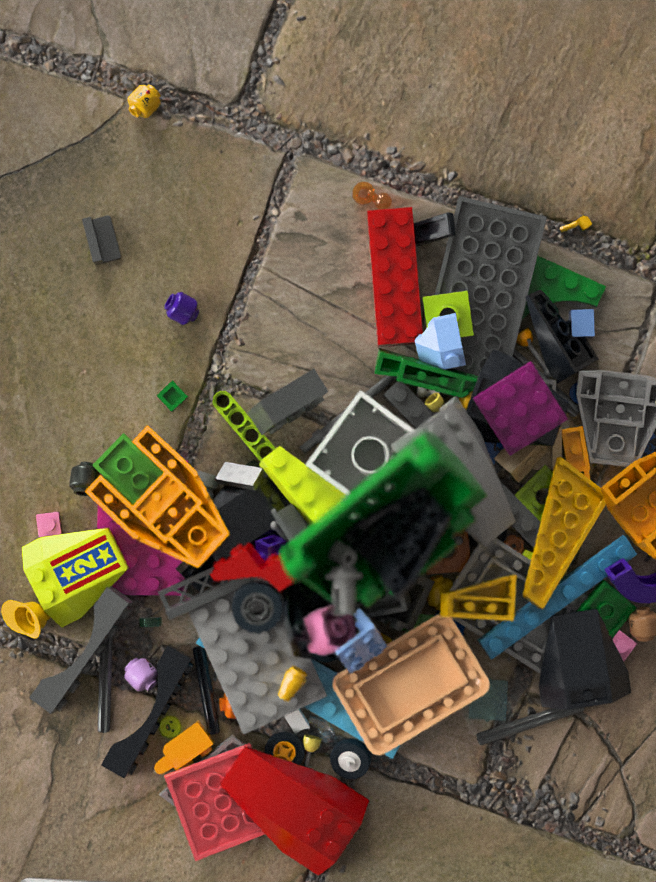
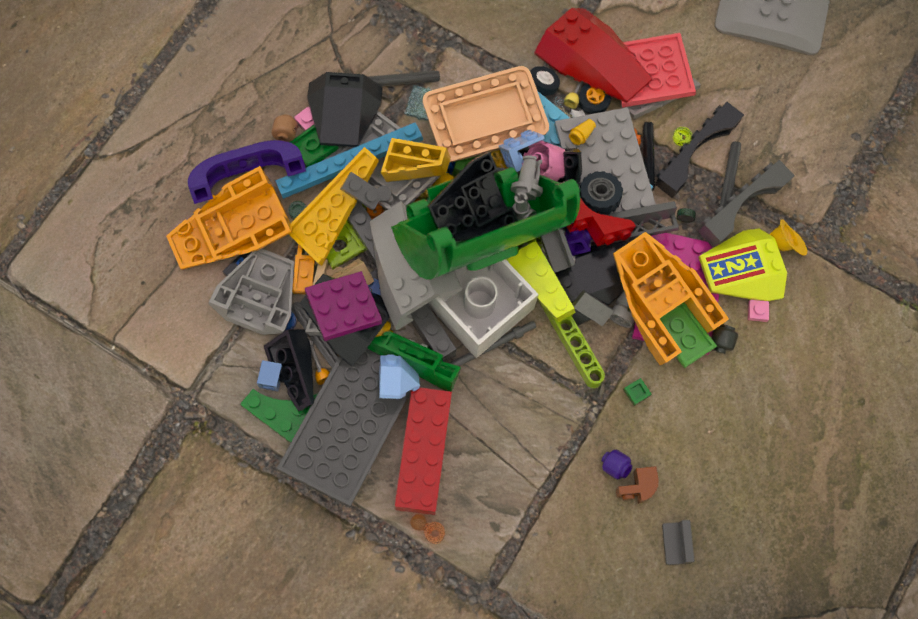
camera: 175 degrees left, 15 degrees down
lavender head [124,658,158,692] -> none
light orange hinge [154,720,214,775] -> none
dark grey brick [247,369,329,435] -> none
black tile [414,212,455,246] -> none
lime piece [423,291,474,337] -> none
light yellow hinge [424,392,445,413] -> none
yellow hand [559,216,592,233] -> none
none -> clear green tile [288,201,307,220]
none -> dark grey hinge [340,172,391,210]
none -> dark orange brick [616,466,659,504]

